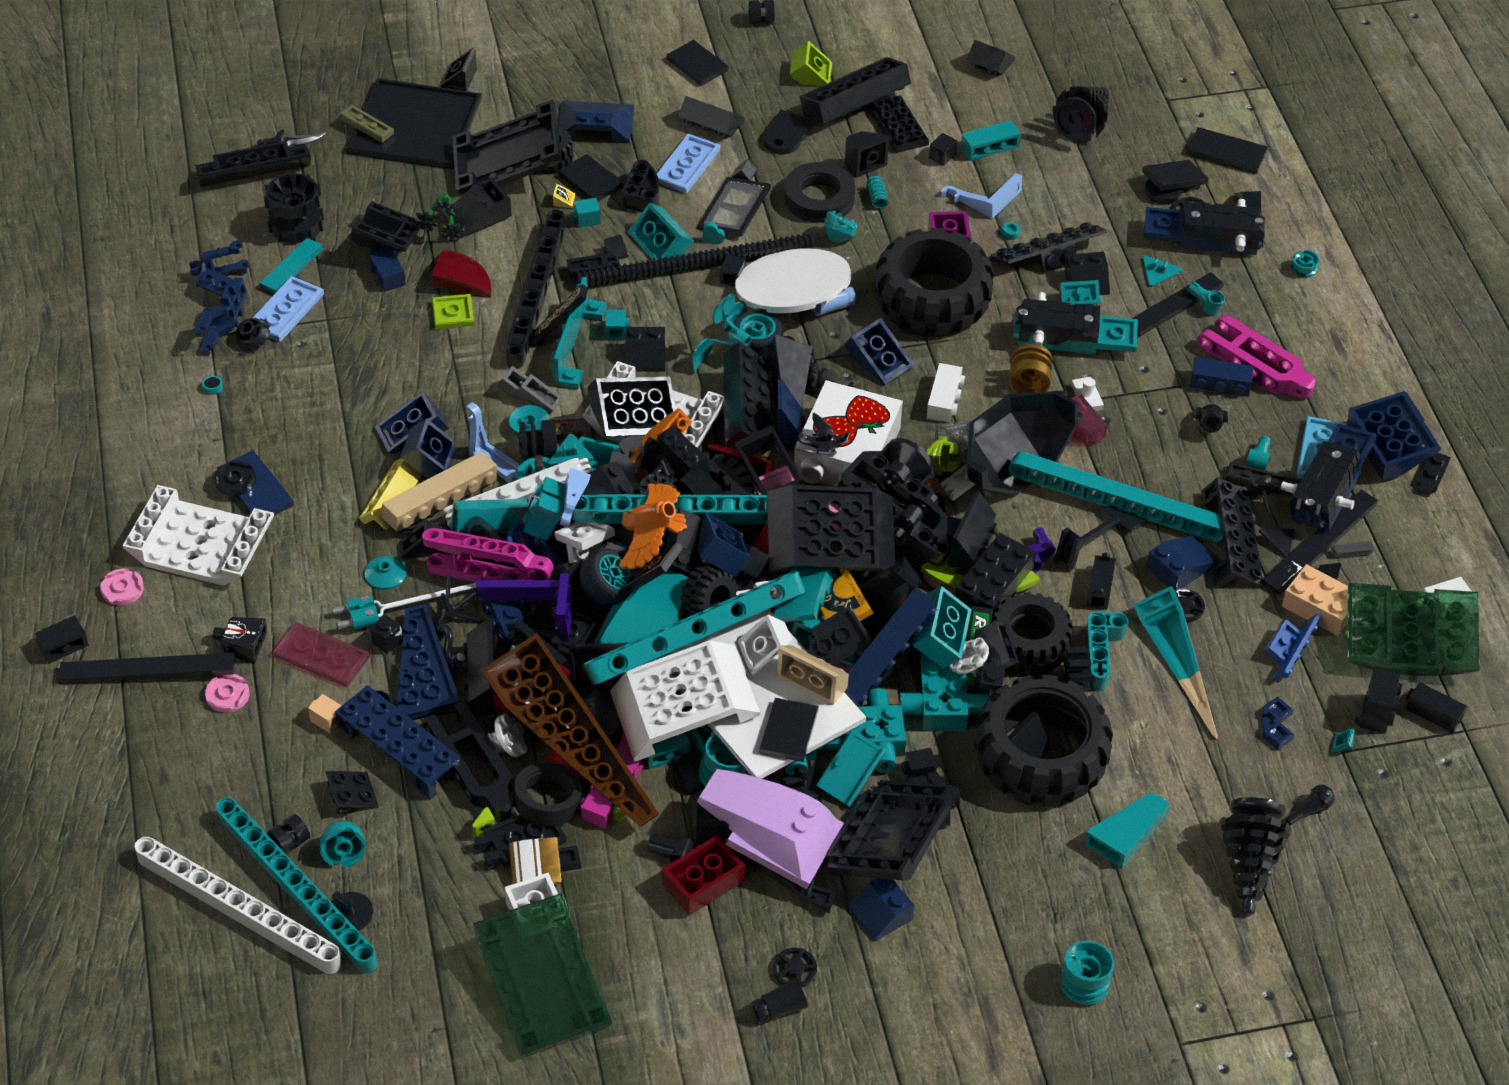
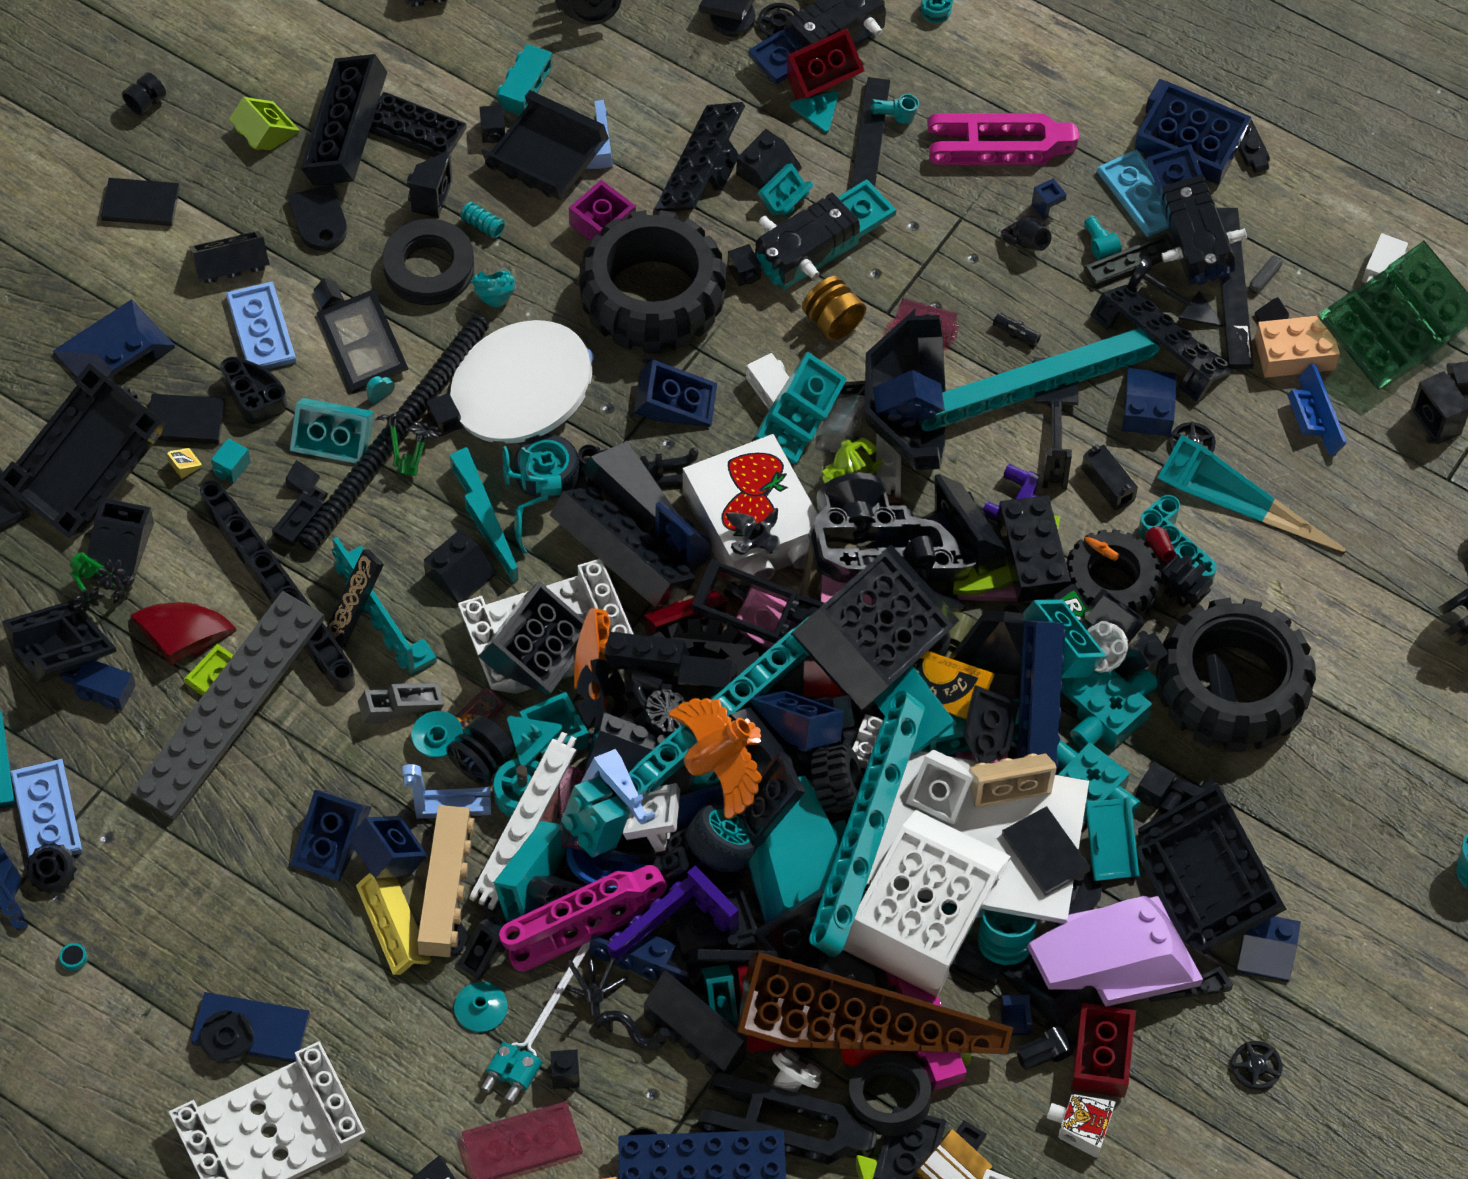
camera: 45 degrees left, 10 degrees up
dark blue wing [397,604,460,719] -> none
teal brick [606,310,630,340] -> none
black plant [751,977,808,1023] -> none
teal tile [1001,222,1020,240] -> none
white tile [1071,377,1104,414] -> none
teal slope [1085,792,1170,868] -> none
dark blue brick [1190,357,1254,396] -> none
dark blue tile [1261,697,1294,750] -> none
teal slope [1332,728,1355,753] -> none
none -> dark grey plate [130,591,325,820]
none -> plant [375,413,442,476]
none -> teal slope [449,447,518,583]
none -> black panel [481,90,609,200]
none -> black brick [727,244,761,287]
none -> teal slope [753,352,847,465]
none -> dark red slope [787,28,865,100]
none -> dark blue brick [873,370,945,428]
none -> black pin [992,312,1042,347]
none -> dark blue panel [1000,994,1032,1036]
none -> dark blue panel [1031,178,1067,220]
none -> torso [1047,1094,1115,1158]
none -> orange helmet [1084,537,1119,561]
none -> dark red cone [1144,526,1176,562]

